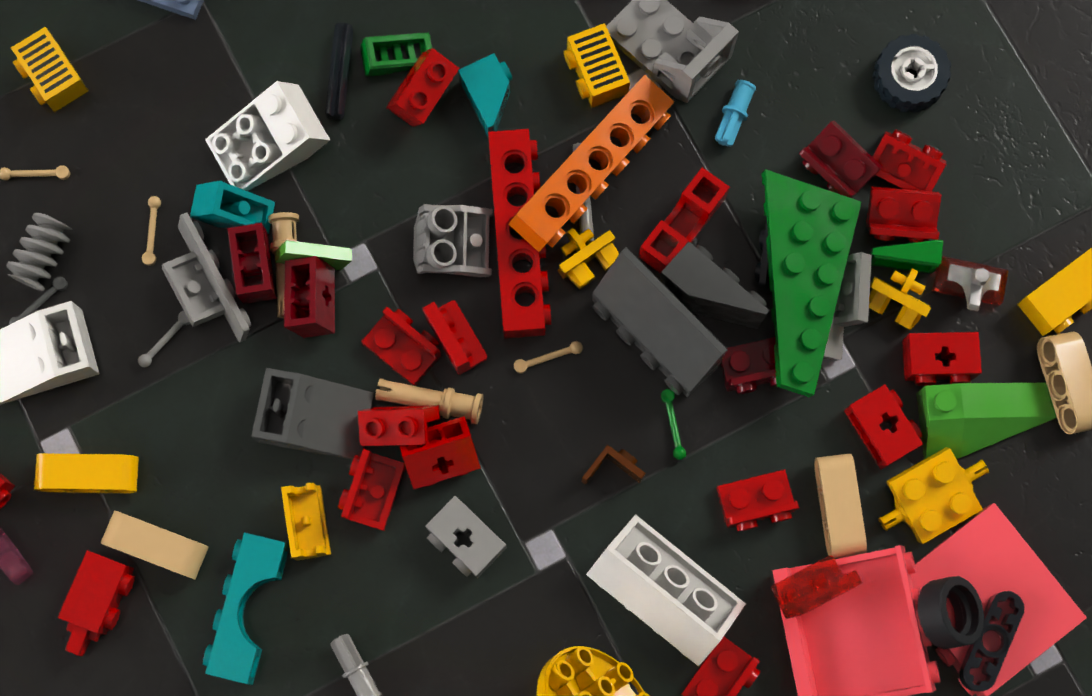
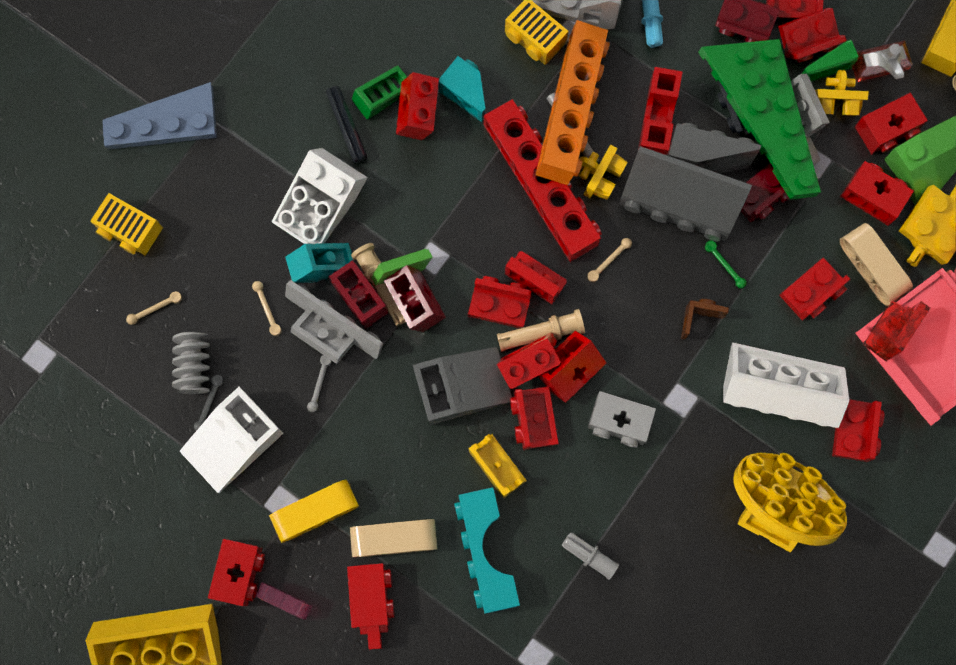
camera: 25 degrees left, 0 degrees up
light grey slope [413,204,493,277] -> none

